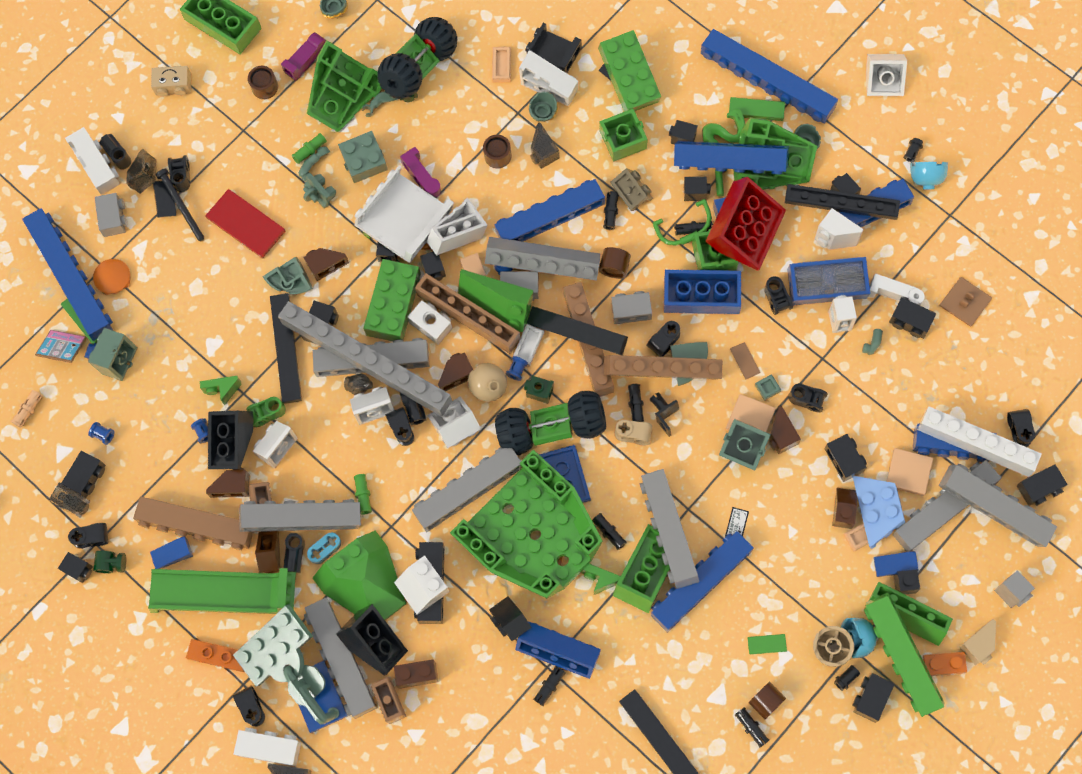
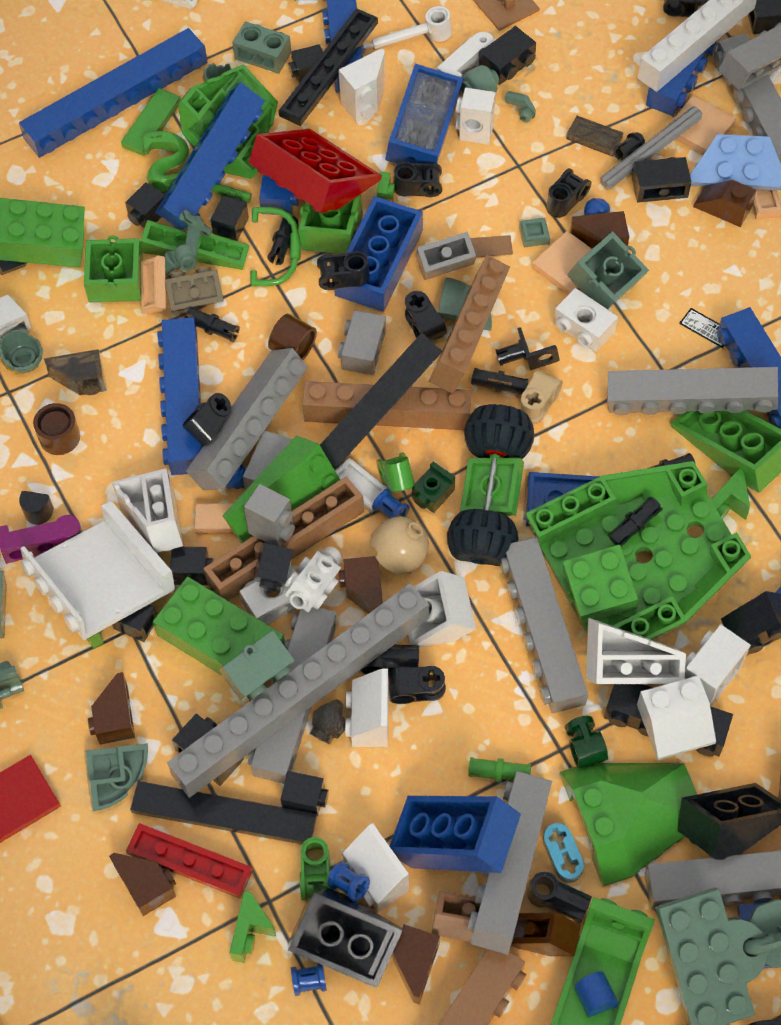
camera: 75 degrees left, 10 degrees down
none -> black brick [19,491,54,525]
none -> reddish brown slope [109,853,176,916]
none -> red plate [126,823,253,899]
none -> bright green slope [140,220,250,270]
none -> light nougat tile [141,255,166,314]
none -> sand green pin [165,210,212,276]
none -> black piece [182,393,231,446]
none -> sand green brick [219,631,295,701]
none -> sand green brick [232,21,291,74]
none -> light grey brick [244,484,295,546]
none -> black brick [253,543,293,590]
none -> black brick [280,771,329,817]
none -> white brick [284,547,342,612]
none -> black piece [317,251,370,290]
none -> blue bush [327,861,370,902]
none -> white piece [362,6,452,52]
none -> bright green plate [376,172,395,201]
none -> bright green piece [376,452,415,492]
none -> blue brick [389,795,521,873]
none -> light grey brick [416,231,476,280]
none -> sand green head [461,65,499,94]
none -> white brick [554,288,618,352]
none -> bright green brick [563,545,638,625]
none -> dark green piece [564,715,608,769]
none -> clear smoke tile [566,115,624,157]
none -> blue brick [574,971,619,1018]
none -> blue plate [584,198,610,215]
none -> white wedge [586,618,686,684]
none -> light grey axle [600,106,702,190]
none -> black pin [608,496,663,547]
none -> black pin [613,132,645,161]
none -> white brick [685,624,751,706]

